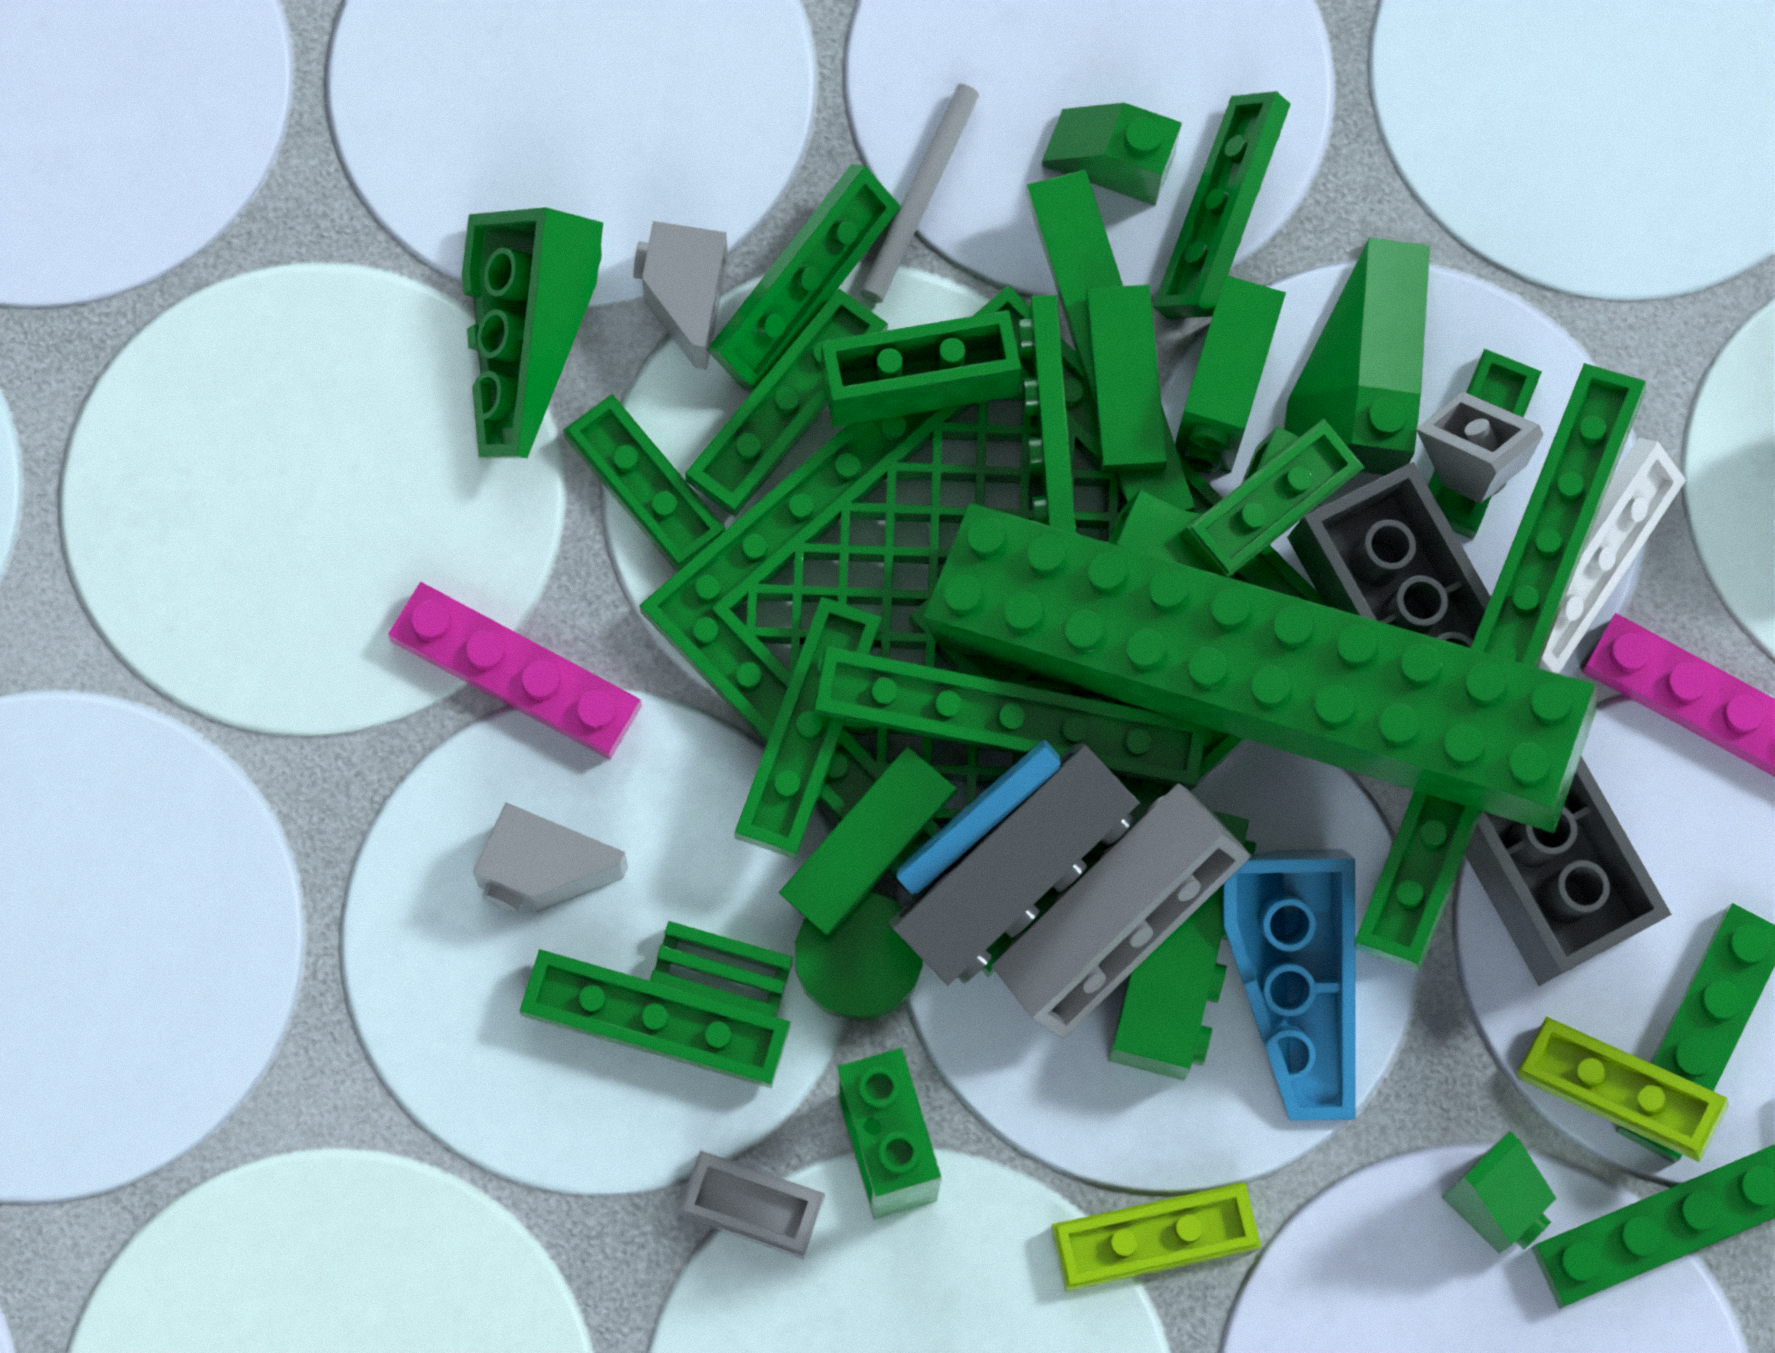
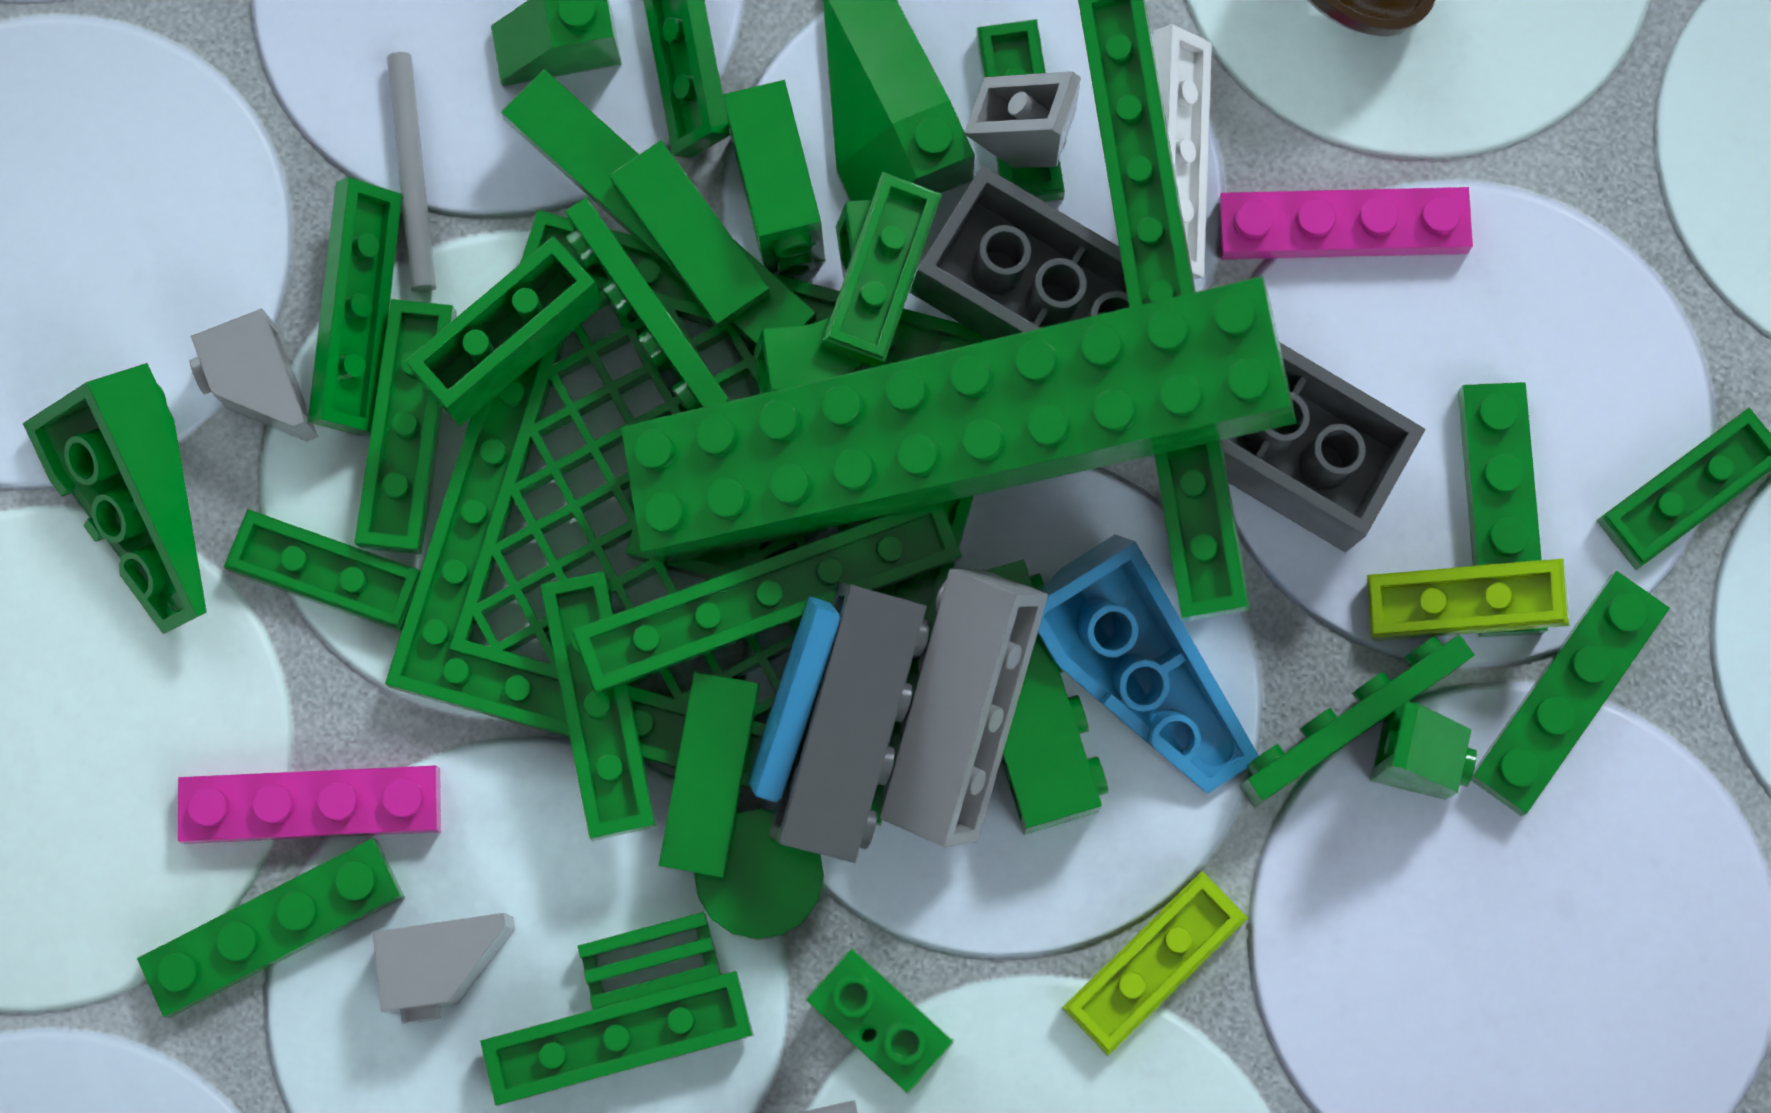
camera: 25 degrees left, 5 degrees up
none -> green plate [137,838,405,1018]
none -> green plate [1240,634,1475,808]

